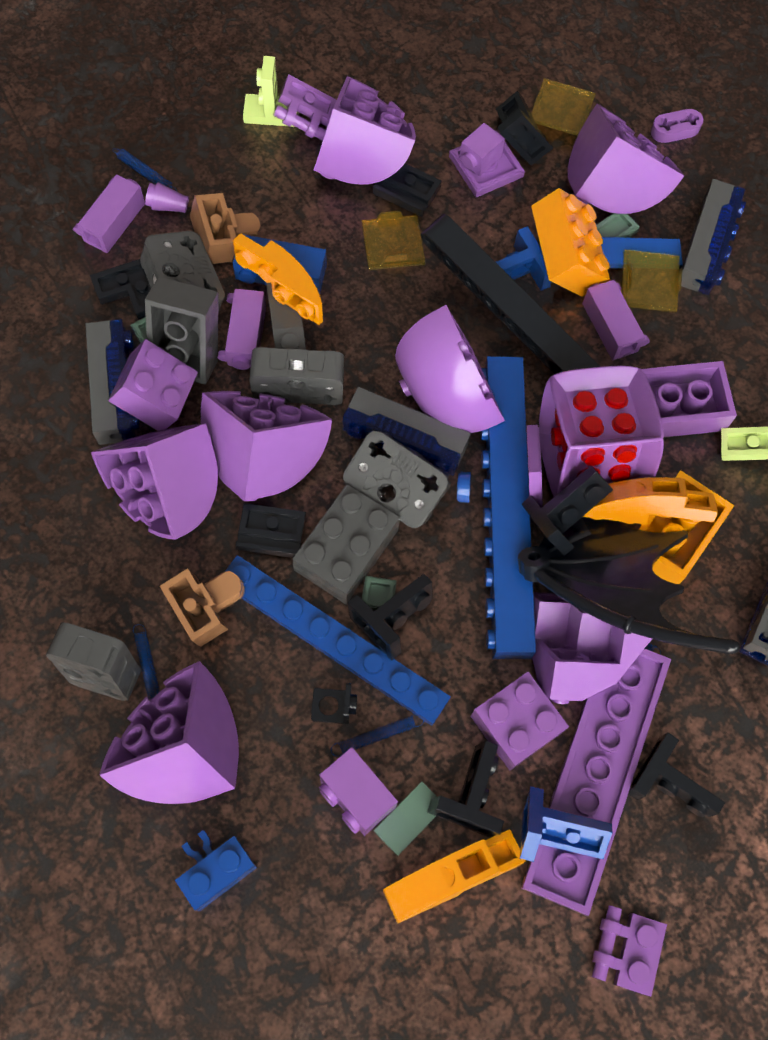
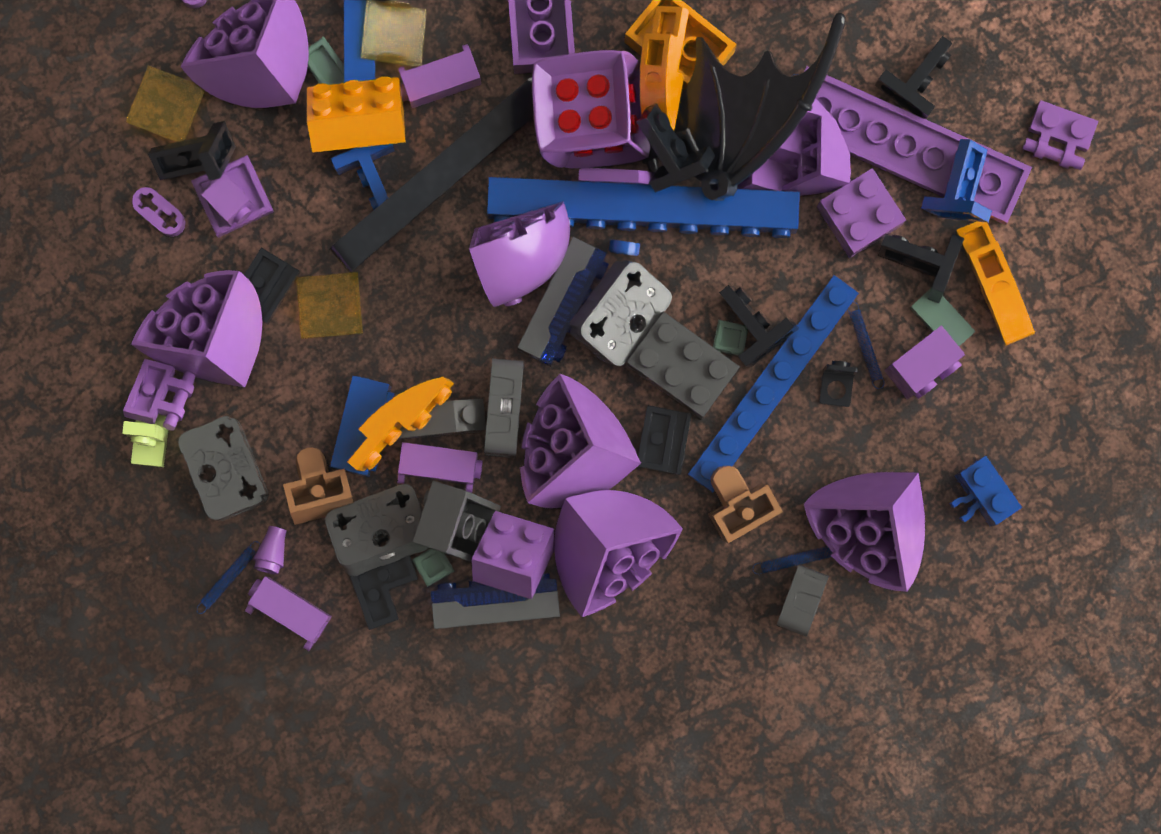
camera: 85 degrees left, 15 degrees up
none -> medium lavender beam [132,187,186,237]
none -> dark grey axle [178,416,269,521]

